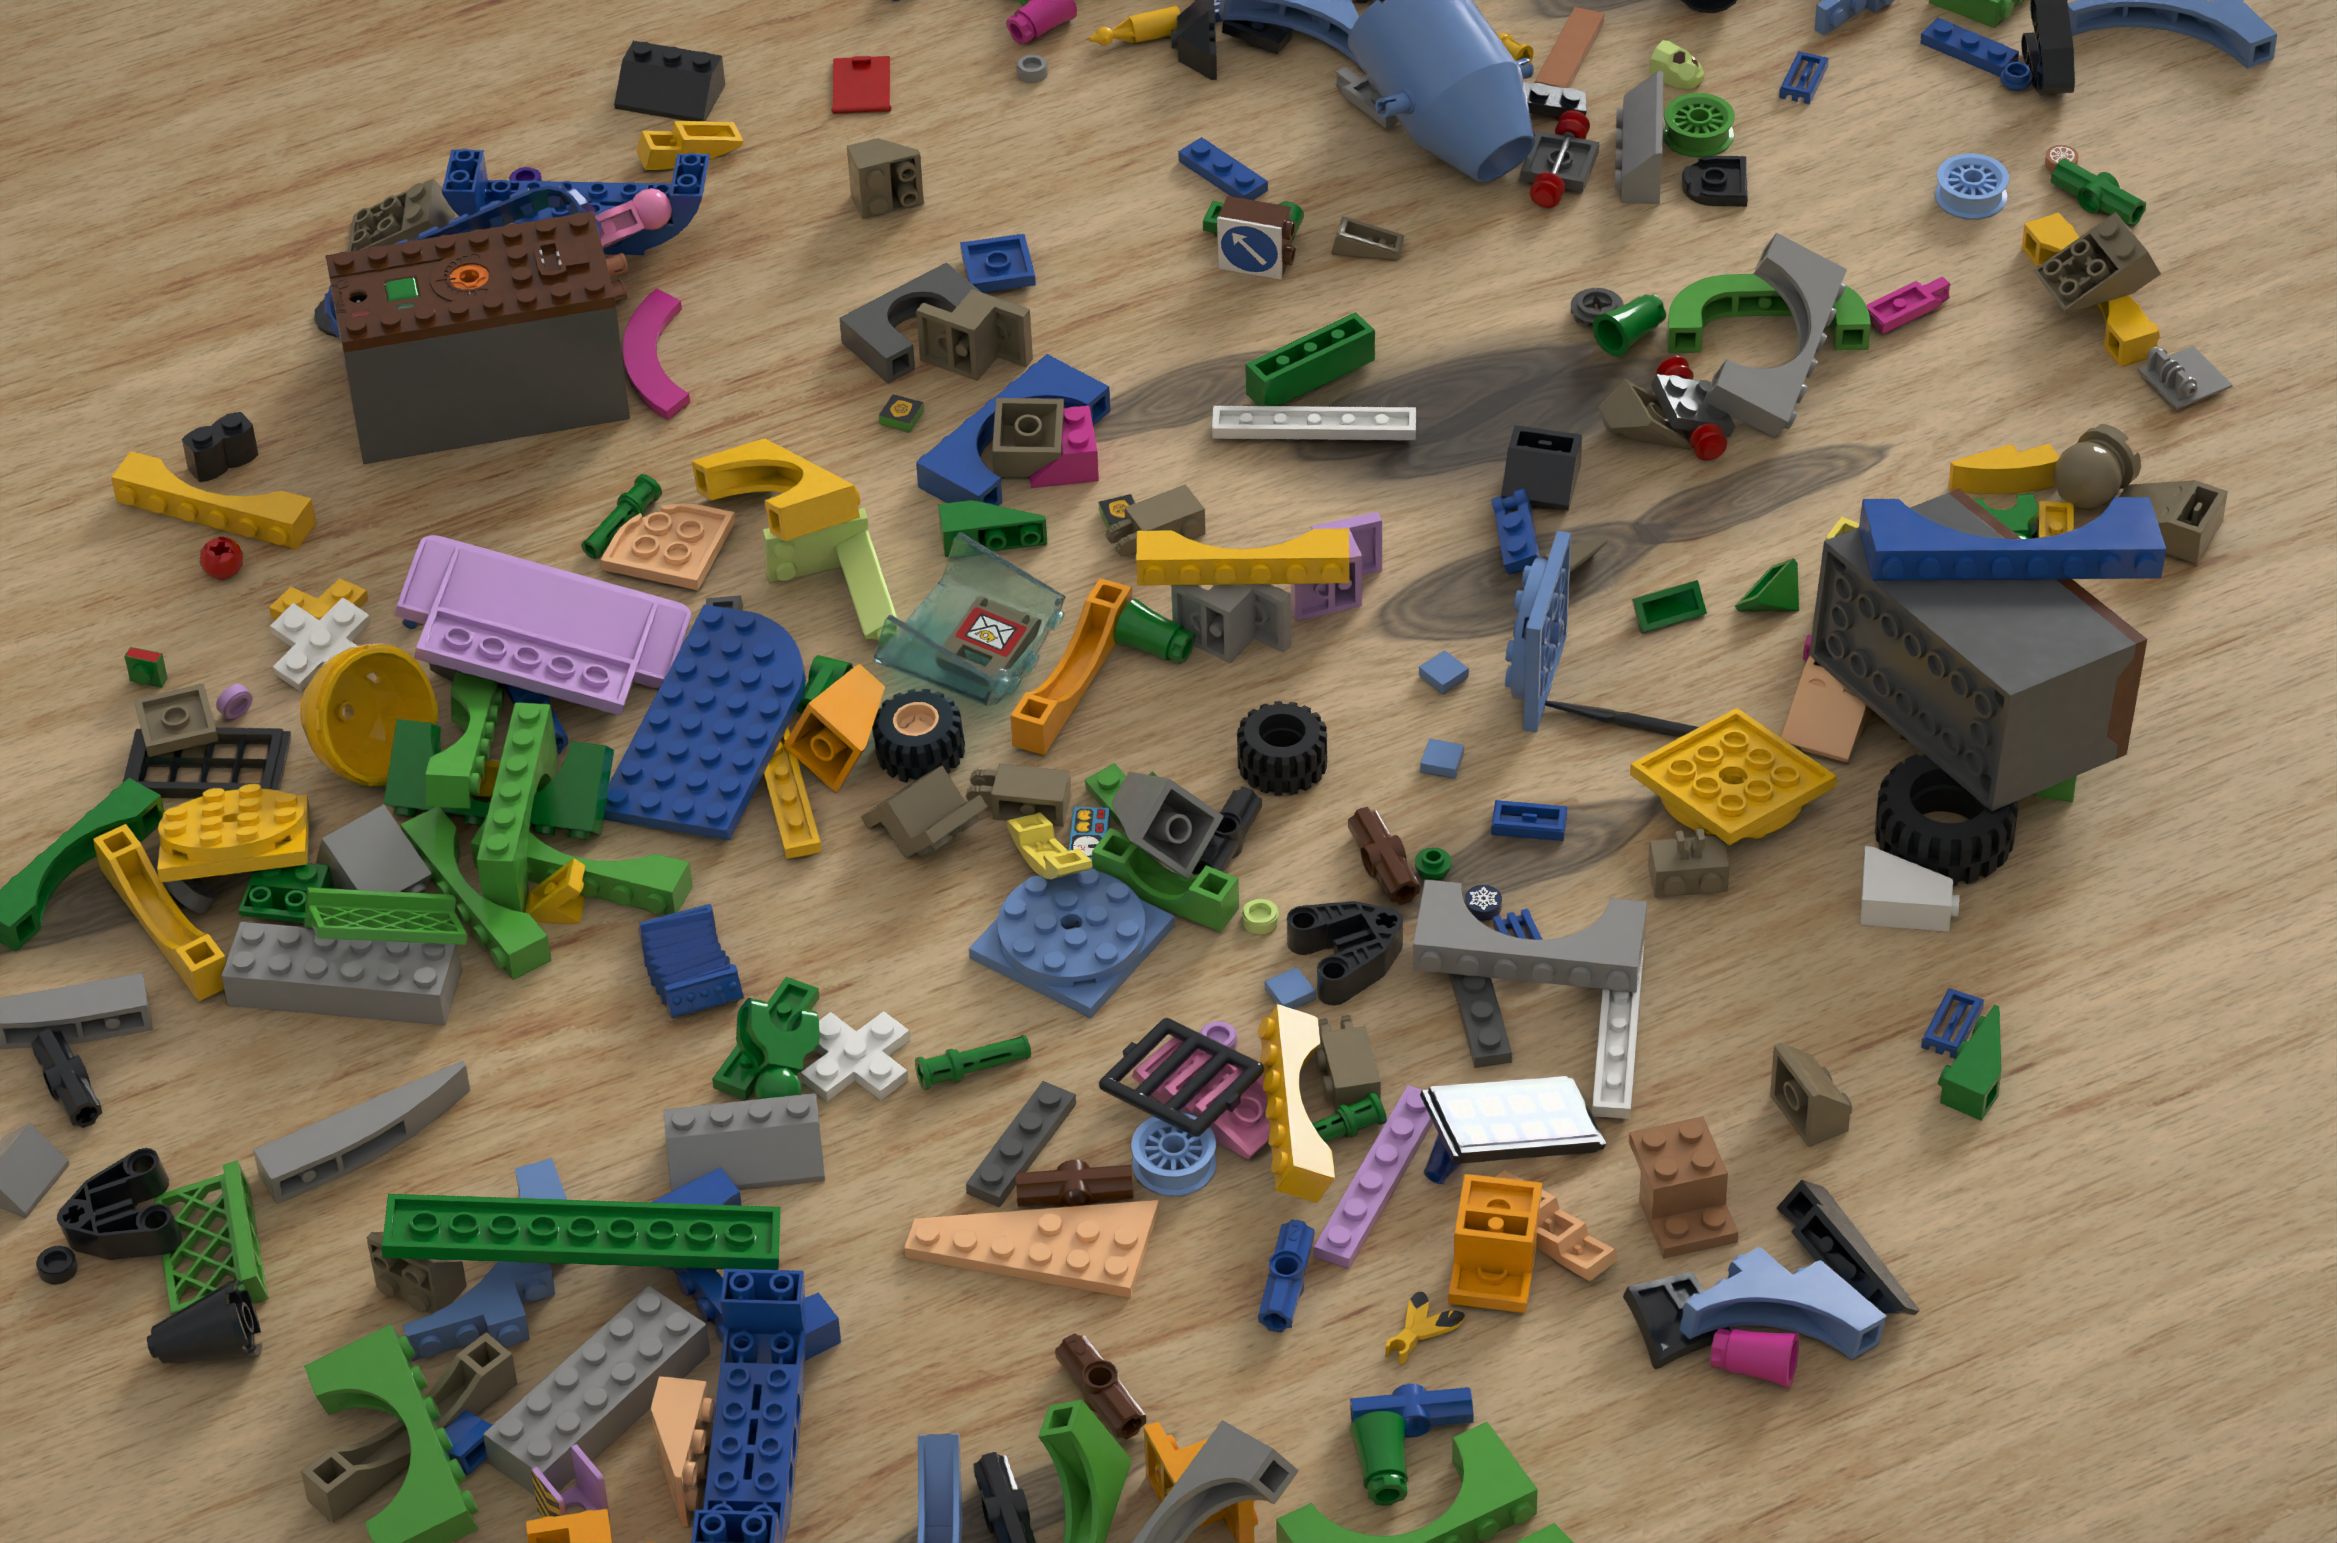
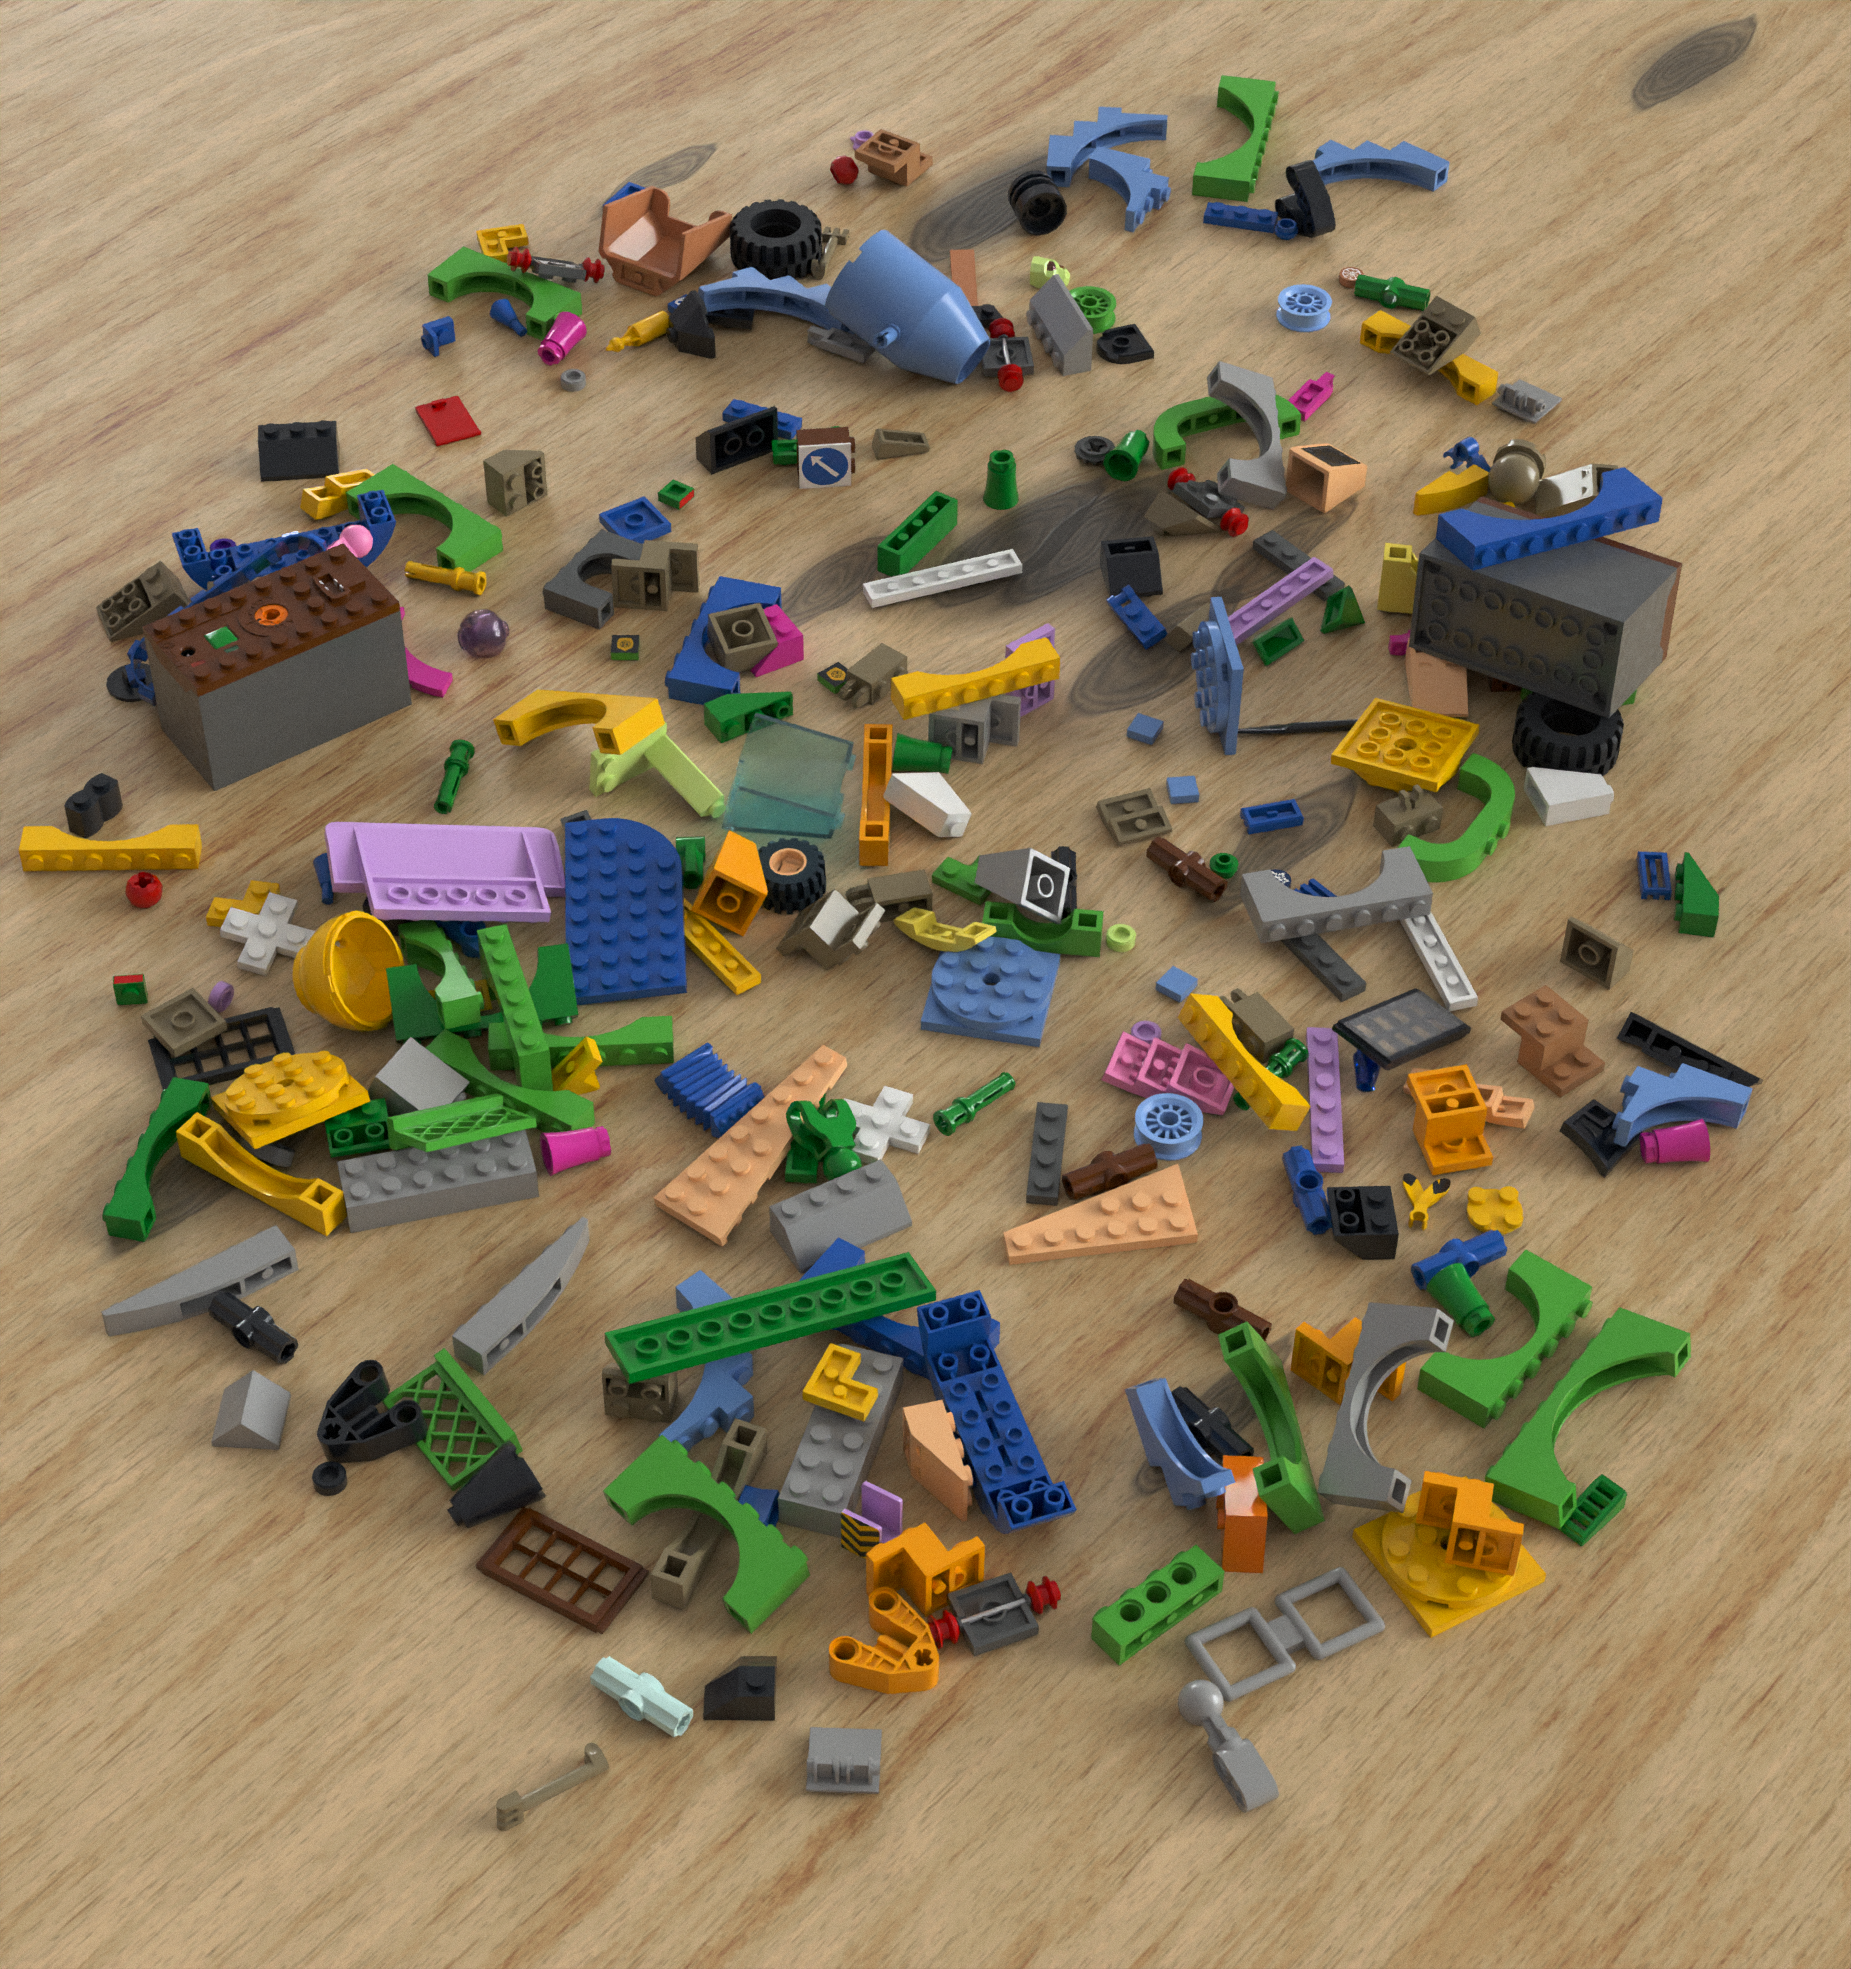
camera: 25 degrees left, 0 degrees up
light nougat plate [600,504,736,590] -> none
container [937,595,1042,689] -> none
tile [1069,807,1110,868] -> none
black bar [1099,1018,1264,1137] -> none
black tyre [1237,701,1327,795] -> none
black connector [1287,901,1403,1006] -> none
blue tile [1779,51,1829,104] -> none
none -> bright green arch [346,464,503,572]
none -> yellow pin [405,561,487,595]
none -> plant [457,609,510,658]
none -> reddish brown piece [476,1507,649,1634]
none -> dark pink plant [540,1126,611,1176]
none -> light nougat wing [654,1045,847,1247]
none -> green plate [658,479,695,510]
none -> black slope [695,406,778,475]
none -> yellow plate [802,1343,878,1422]
none -> white slope [883,772,972,837]
none -> green plant [983,449,1019,510]
none -> dark tan slope [1096,788,1172,845]
none -> lavender plate [1228,557,1333,645]
none -> dark grey plate [1253,530,1345,602]
none -> light nougat slope [1286,443,1367,514]
none -> black slope [1327,1186,1399,1260]
none -> bright green arch [1398,753,1515,882]
none -> blue bar [1443,437,1491,472]
none -> yellow piece [1466,1186,1523,1235]

